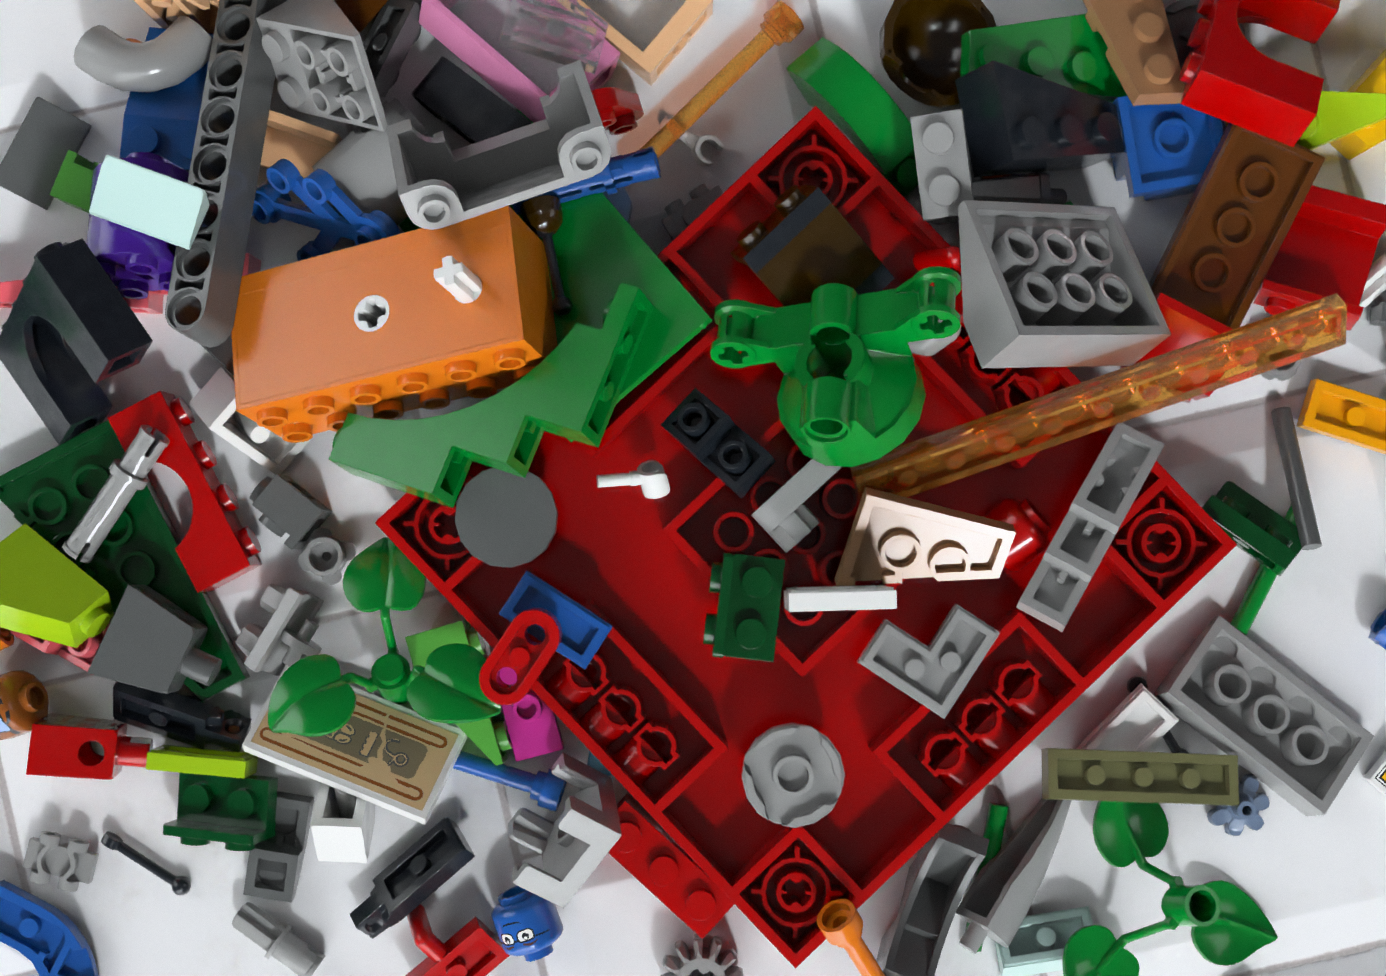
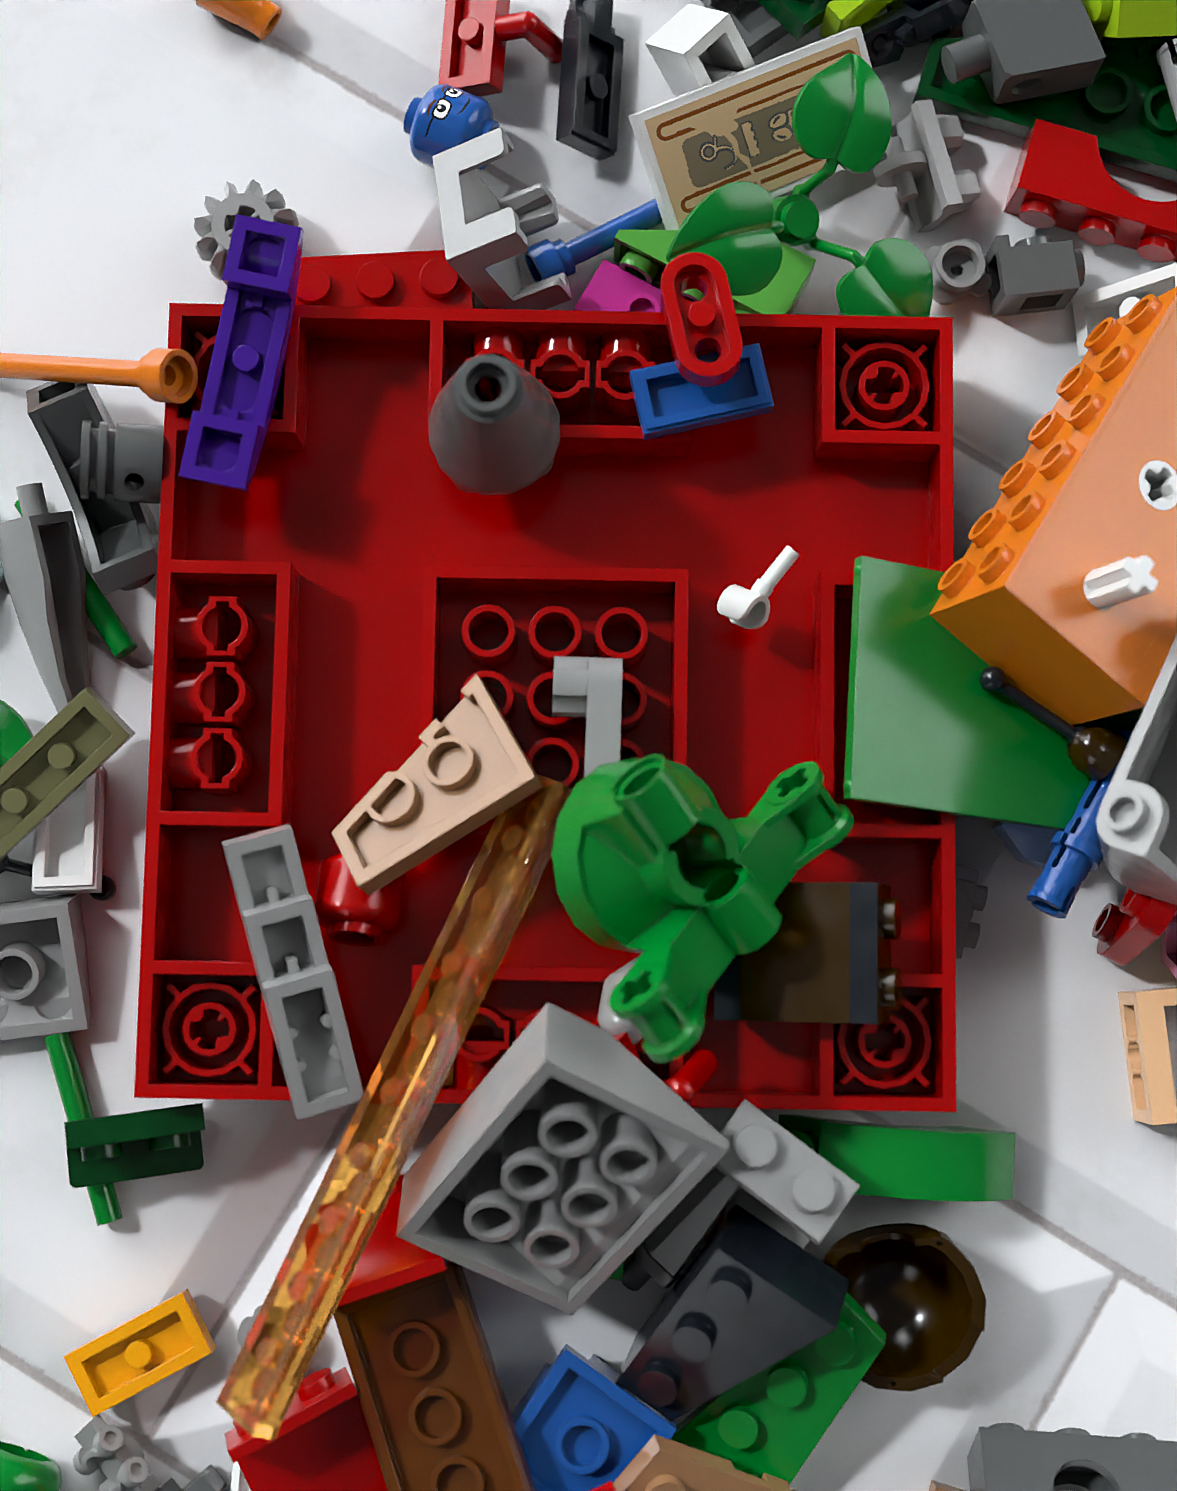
camera: 130 degrees right, 5 degrees down
green arch [329,282,655,508] -> none
dark grey tile [455,468,558,568] -> none
clear orange piece [639,0,804,158] -> none
white hand [660,117,724,166] -> none
black slope [661,388,776,499] -> none
dark green bracket [703,552,785,662] -> none
light grey tile [741,723,845,828] -> none
white tile [783,585,897,612] -> none
light grey tile [857,604,1000,719] -> none
dark grey bar [1271,407,1322,550] -> none
none -> dark grey piece [80,420,164,504]
none -> dark purple slope [179,214,304,492]
none -> dark grey cone [428,354,560,495]

